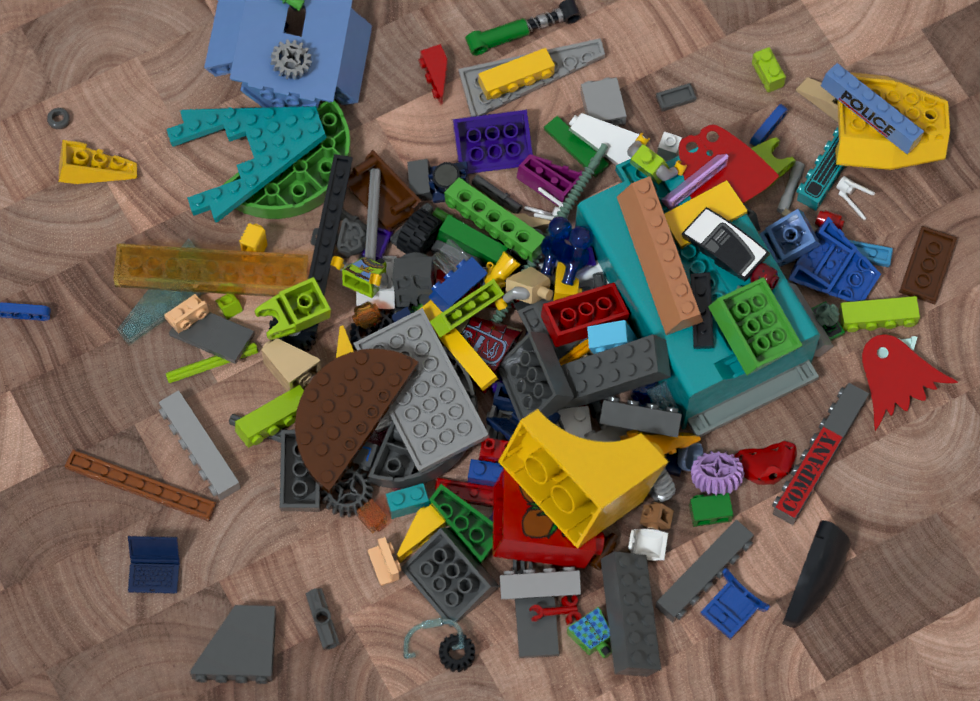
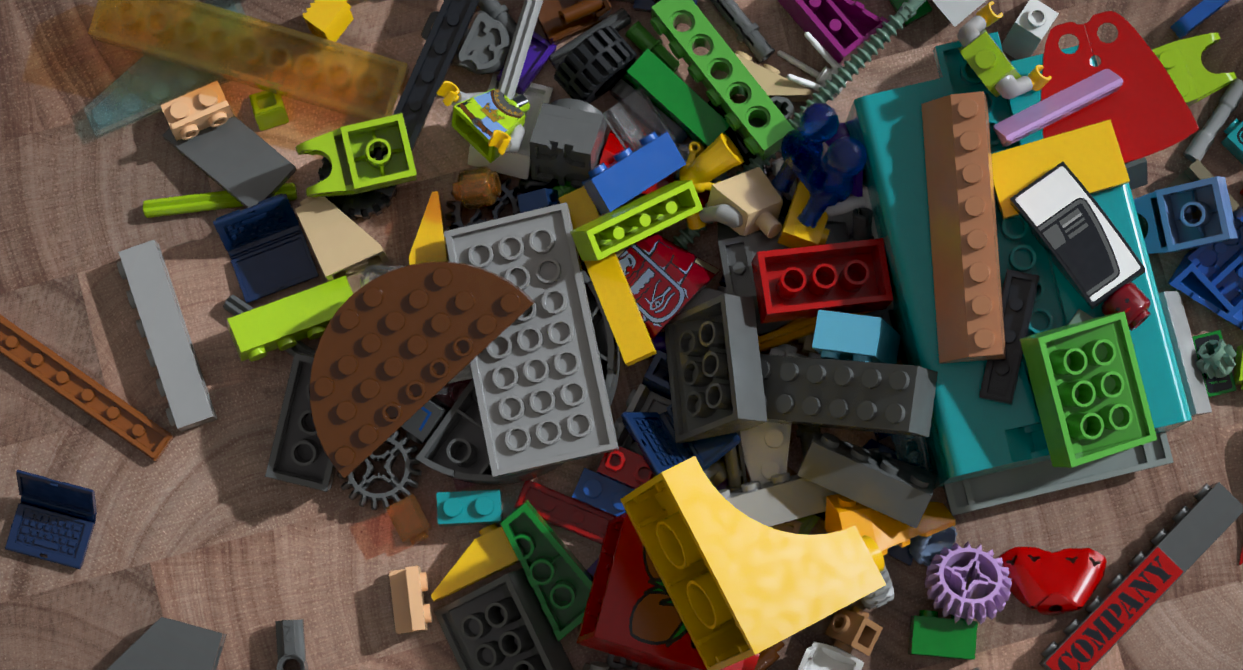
camera: 15 degrees right, 15 degrees up
none -> dark blue piece [213,193,319,303]

